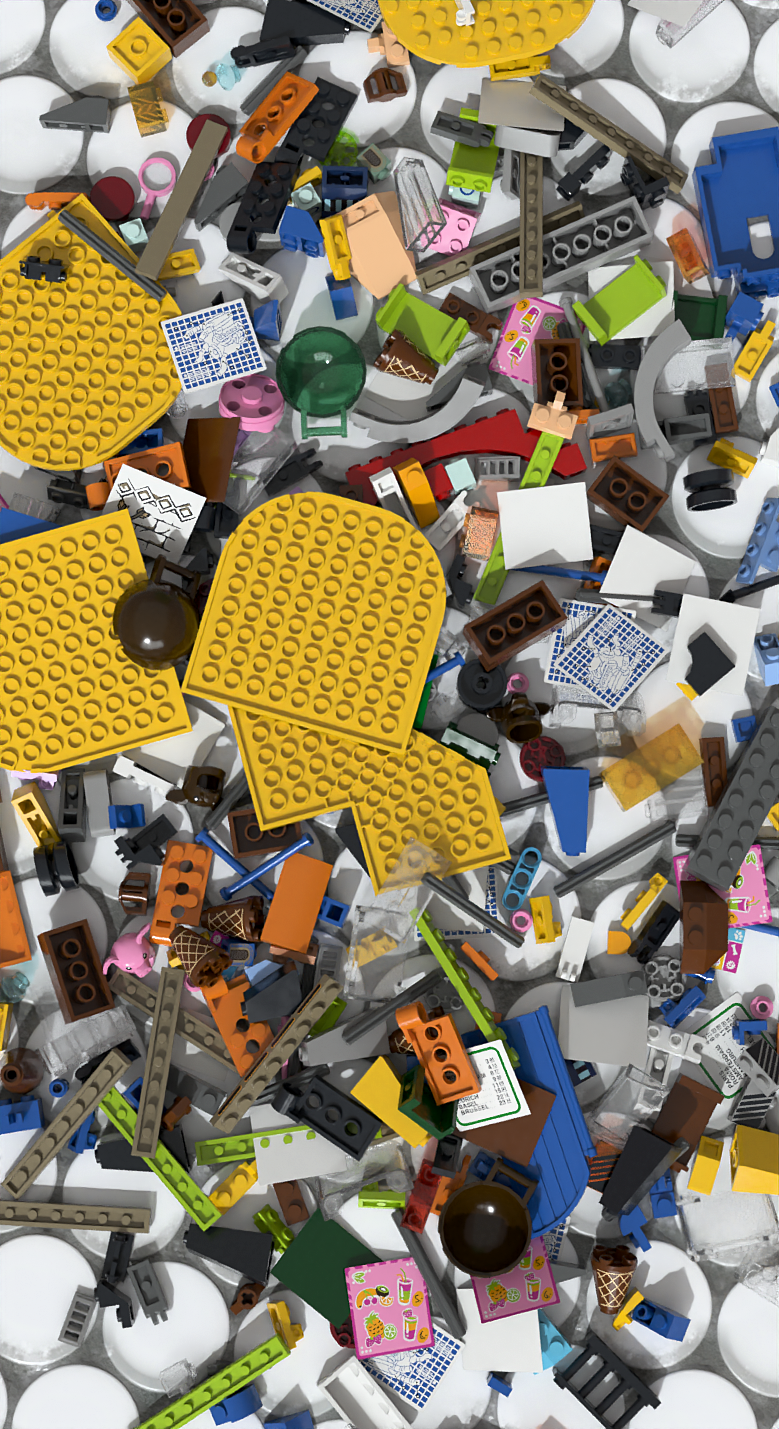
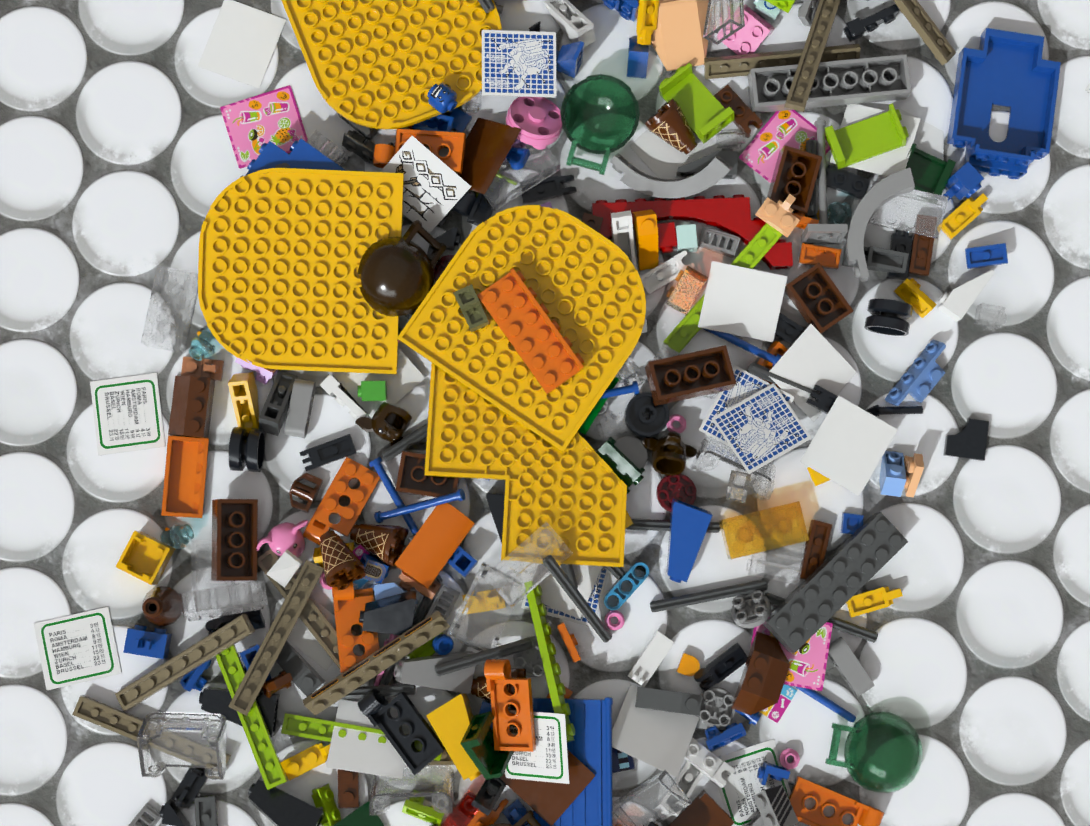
camera: 10 degrees right, 0 degrees up
blue pin [49,1079,69,1098] -> none
blue bracket [108,804,146,829] -> none
black slope [114,836,166,866] -> none
black slope [447,554,475,609] -> none
yellow hinge [529,895,562,944] -> none
black bracket [620,155,670,211] -> none
yellow hinge [620,873,668,931] -> none
clear orange brick [666,228,710,284] -> none
black tile [684,632,735,697] -> none
none -> clear windscreen [136,712,227,780]
none -> white slope [267,550,303,588]
none -> bright green brick [358,381,387,401]
none -> blue head [427,83,458,113]
none -> blue tile [432,634,454,655]
none -> blue tile [450,108,472,133]
none -> olive slope [453,284,490,332]
none -> orange bracket [477,268,584,395]
none -> blue tile [506,147,530,170]
none -> light grey tile [731,590,772,628]

